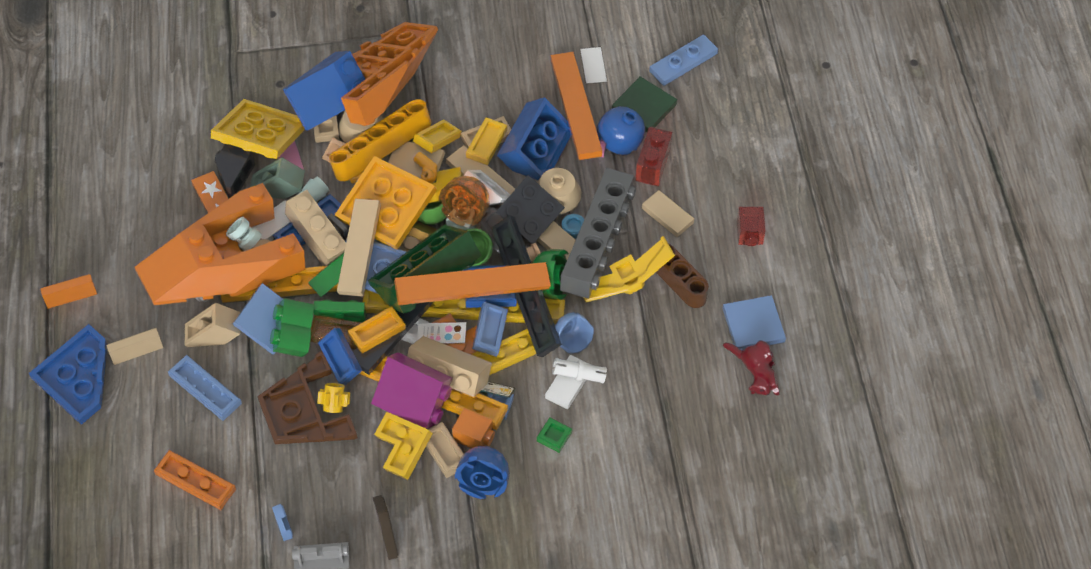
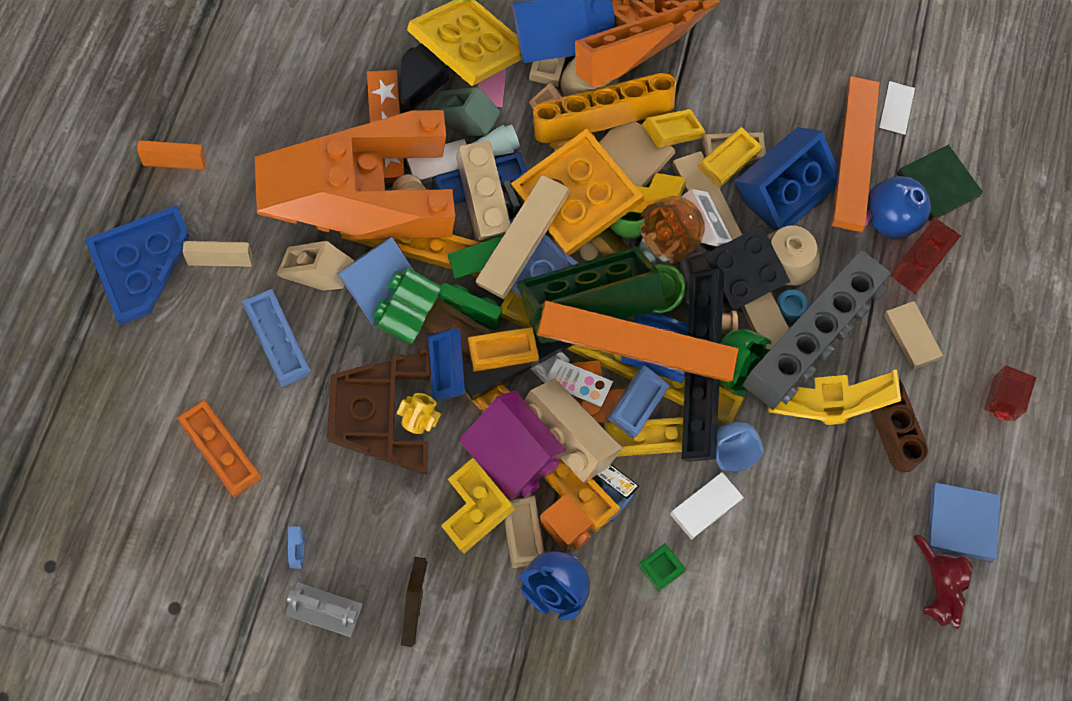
camera: 15 degrees right, 10 degrees up
light aqua wheel [226,217,262,251] -> none
light orange arm [413,152,437,183] -> none
white pin [552,358,607,384] -> none
medium blue plate [649,34,718,86] -> none

